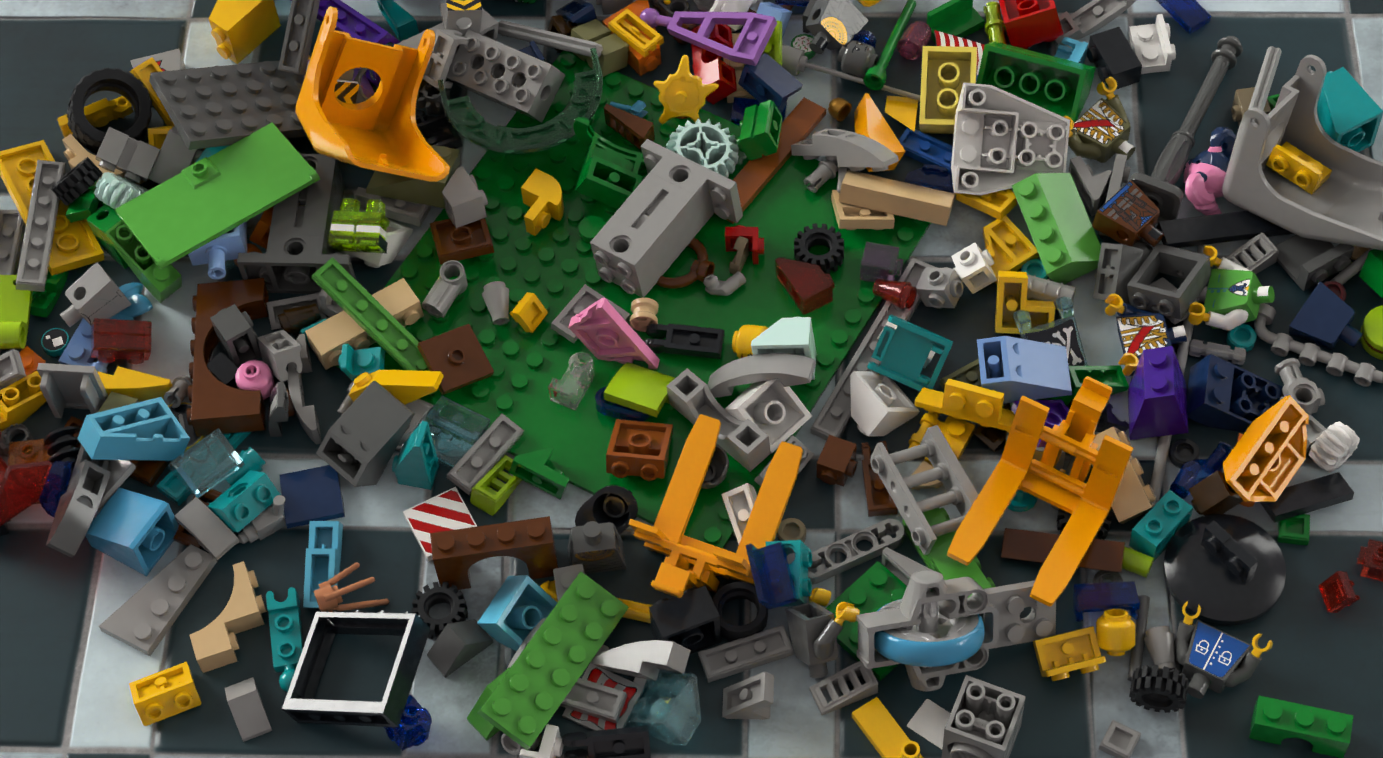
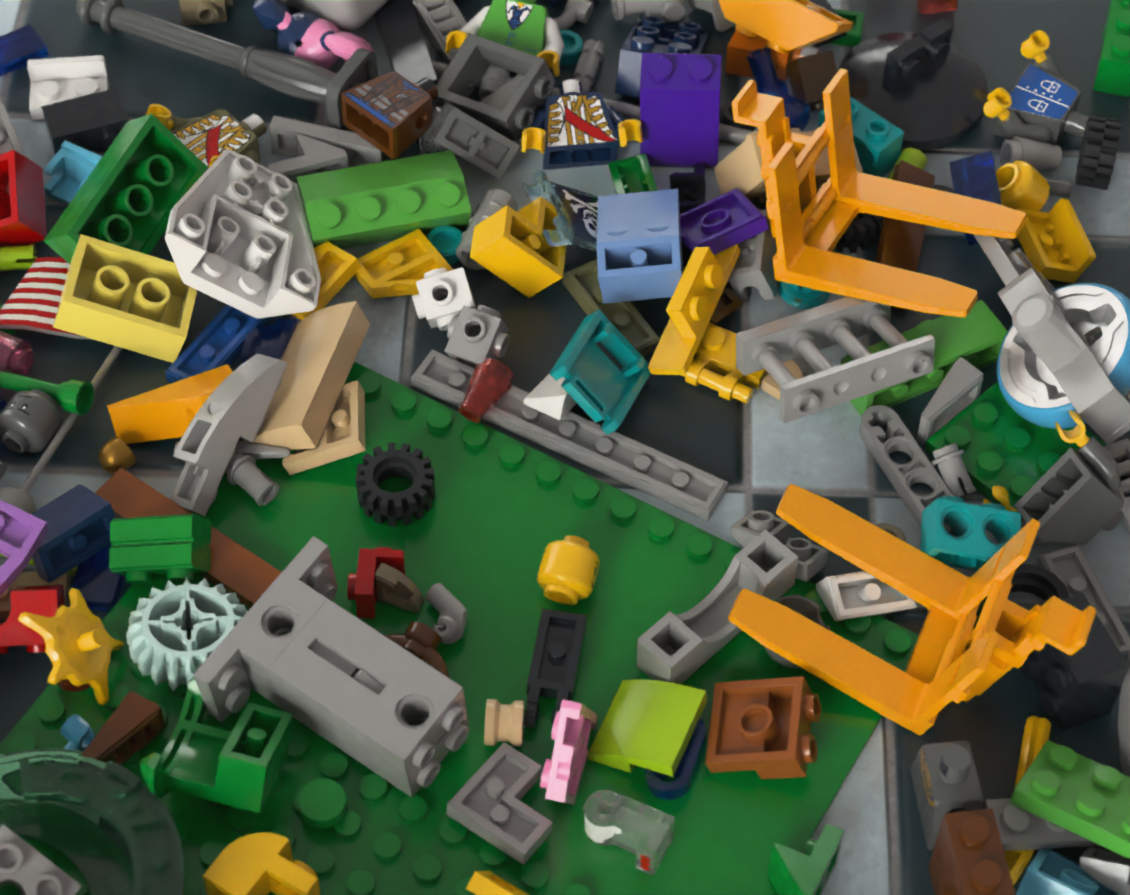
camera: 95 degrees left, 5 degrees down
black piece [575,485,638,535] -> none
light grey slope [707,353,816,398] -> none
white slope [725,379,812,453] -> none
clear blue panel [746,542,797,610] -> none
light aqua slope [751,317,817,380] -> none
clear red slope [775,257,835,315] -> none
reddish brown brick [817,435,858,487] -> none
white slope [850,371,920,436] -> none
brick [860,242,903,286] -> none
reddish brown hinge [861,441,898,517] -> none
yellow sticker [885,96,918,132] -> none
none -> light grey pin [932,443,976,497]

